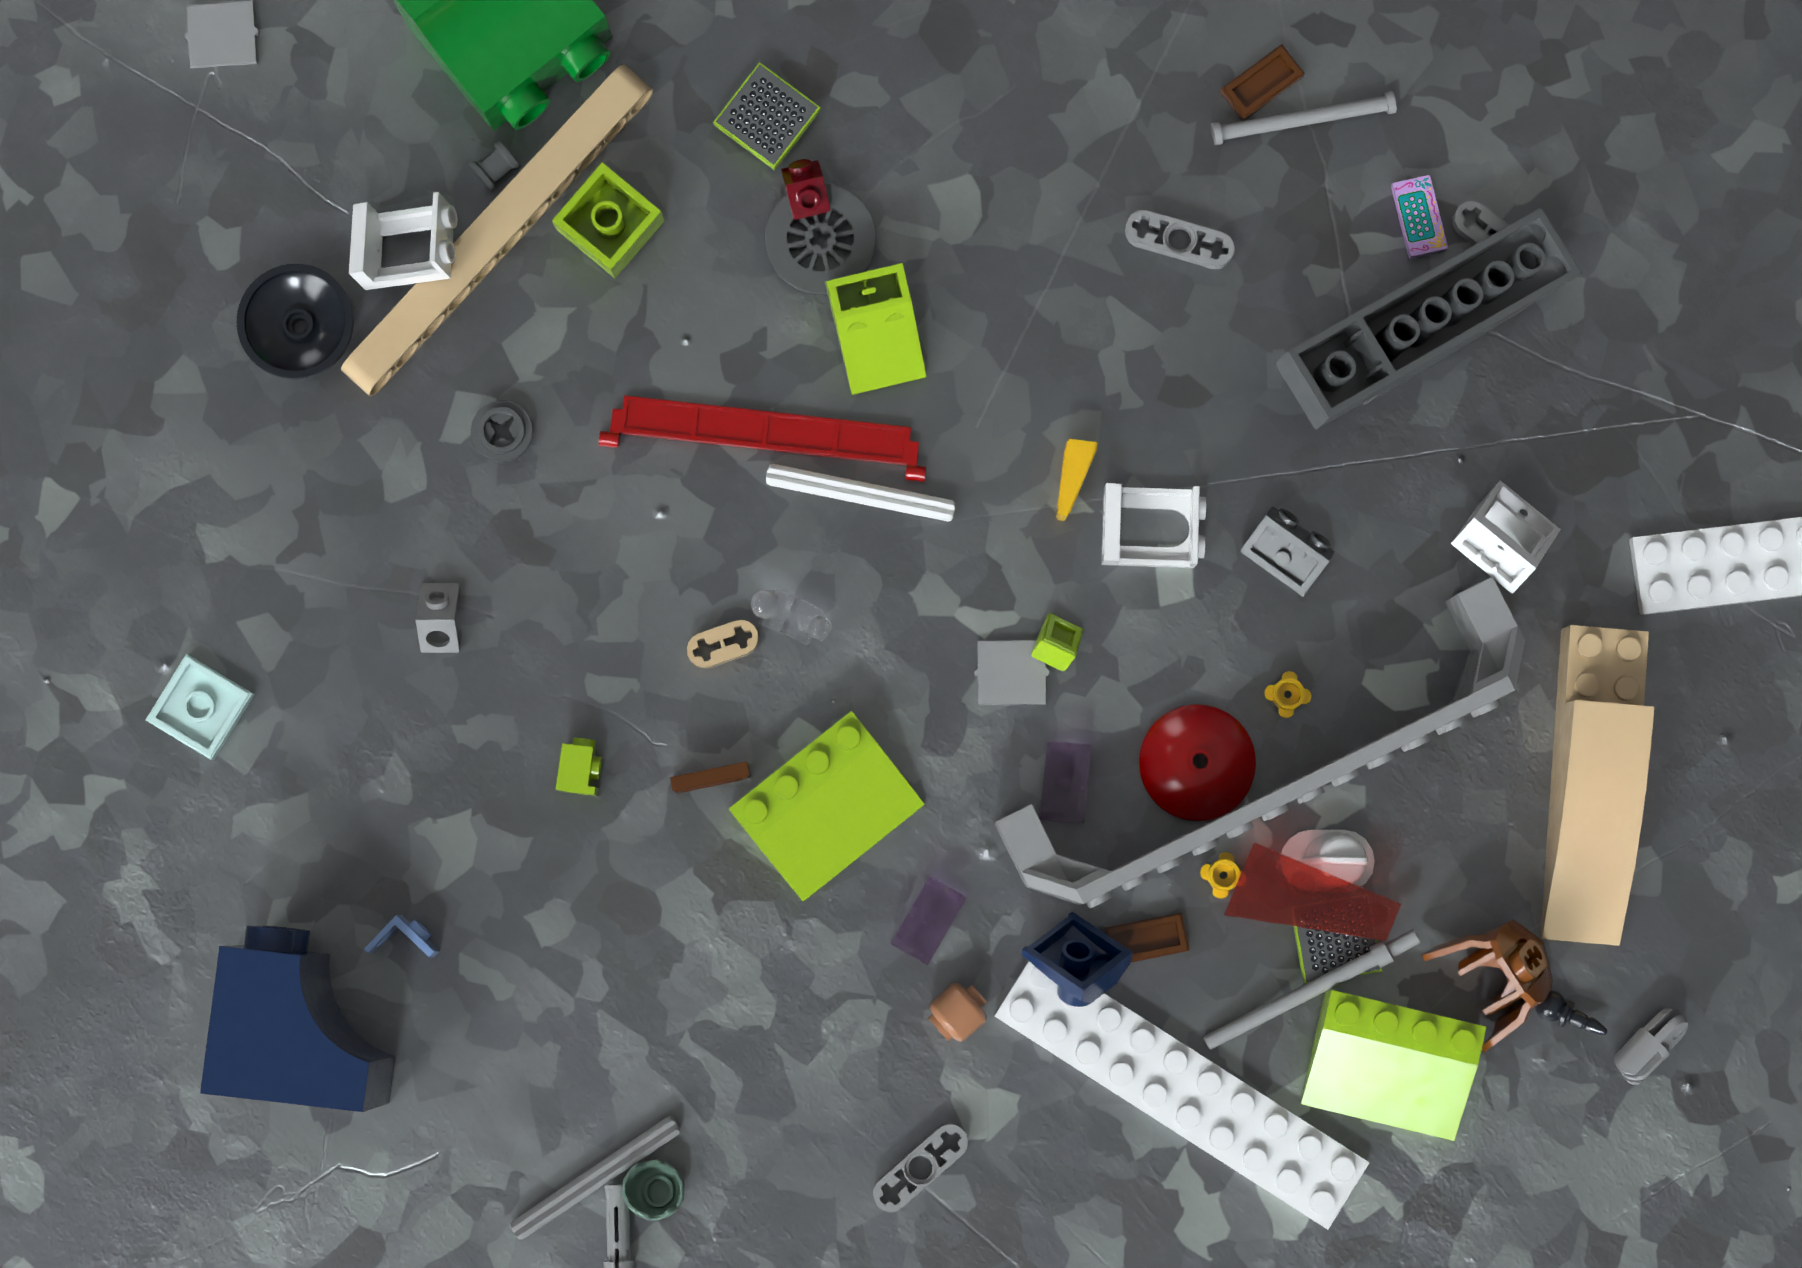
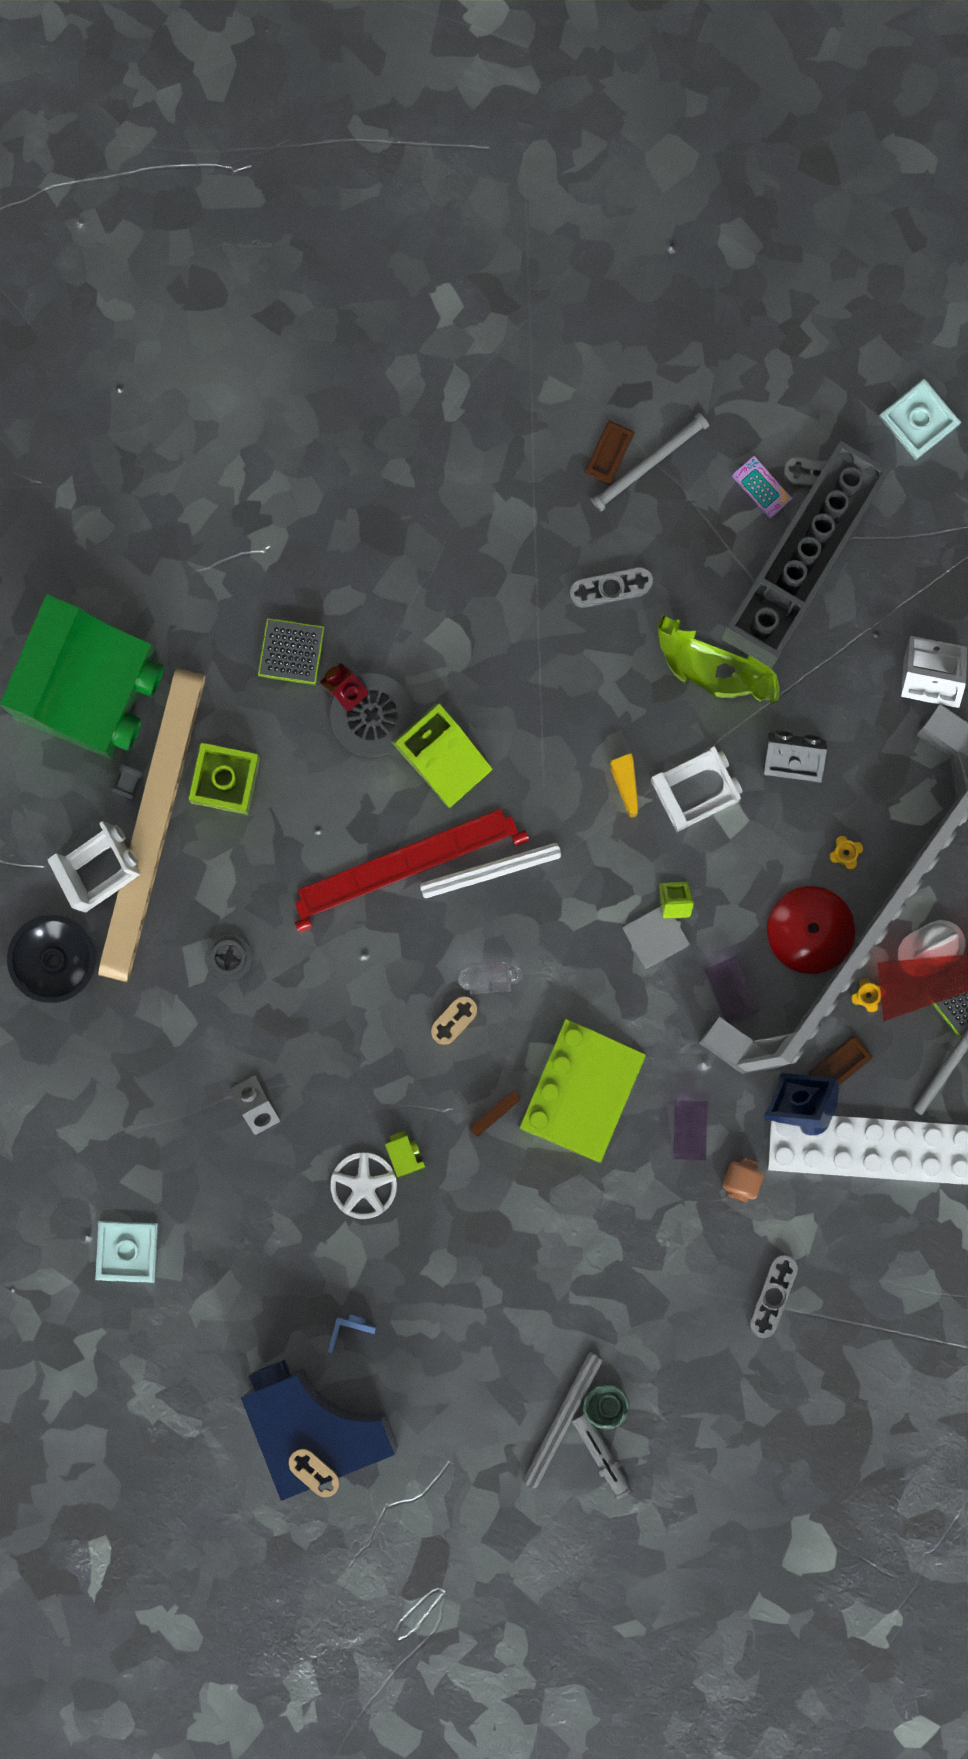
camera: 30 degrees left, 0 degrees up
none -> tan beam [289,1448,340,1498]
none -> white wheel [331,1153,397,1219]
none -> lime animal [657,614,780,702]
none -> light aqua tile [879,379,961,460]

